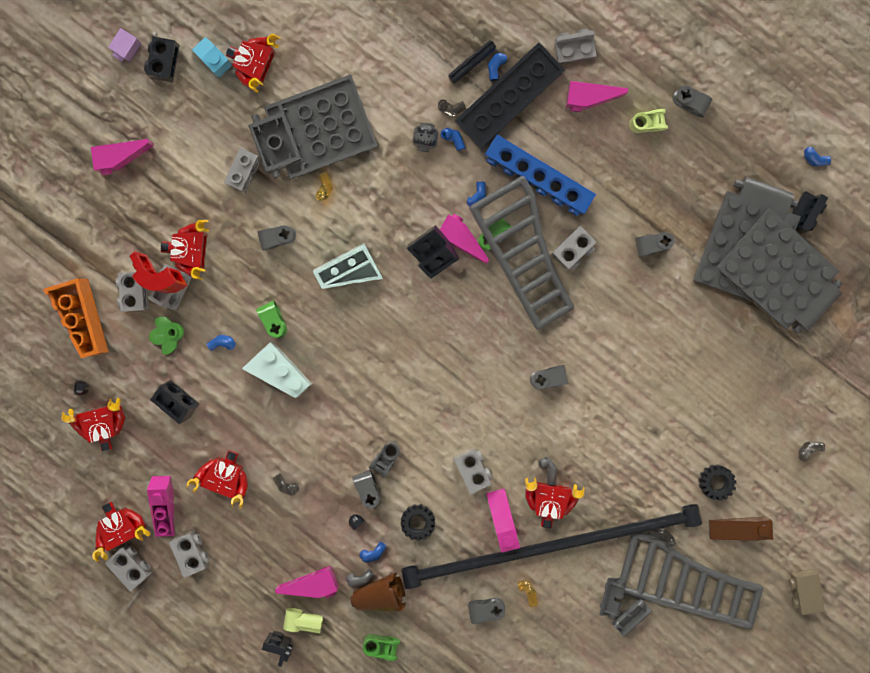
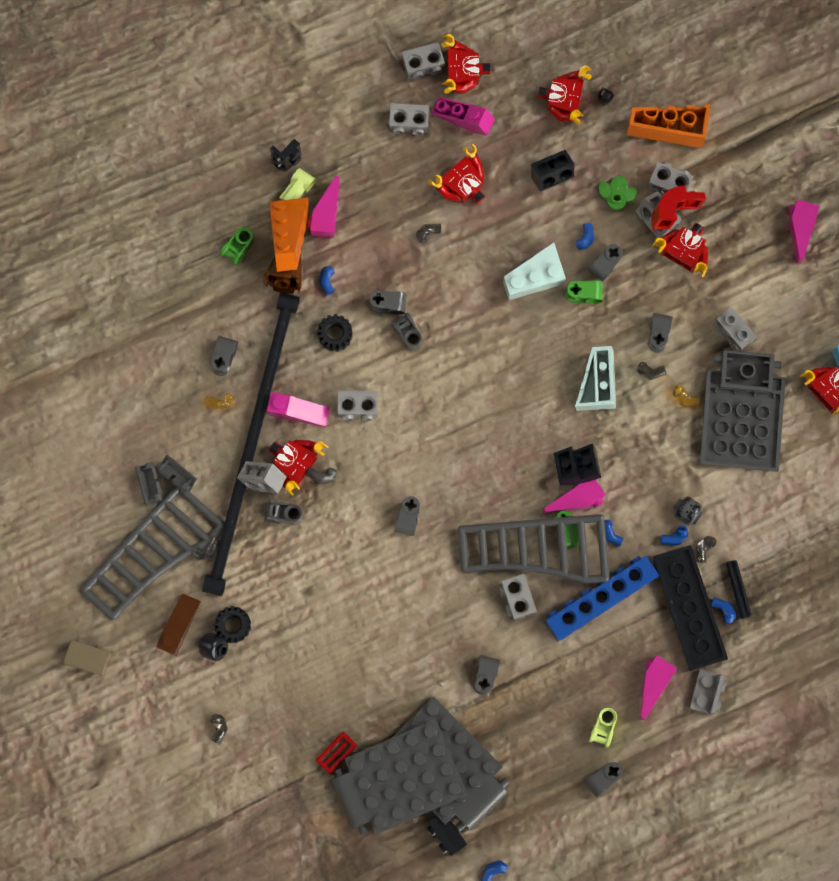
camera: 110 degrees right, 10 degrees down
dark grey arm [346,569,375,588] -> none
black hinge [349,514,365,531] -> none
none -> black head [198,633,228,661]
none -> light grey brick [237,461,287,493]
none -> dark grey piece [264,500,304,525]
none -> orange wedge [269,197,310,272]
none -> red tile [315,731,358,775]
none -> dark grey piece [588,244,622,282]
none -> clear smoke arm [637,362,666,380]

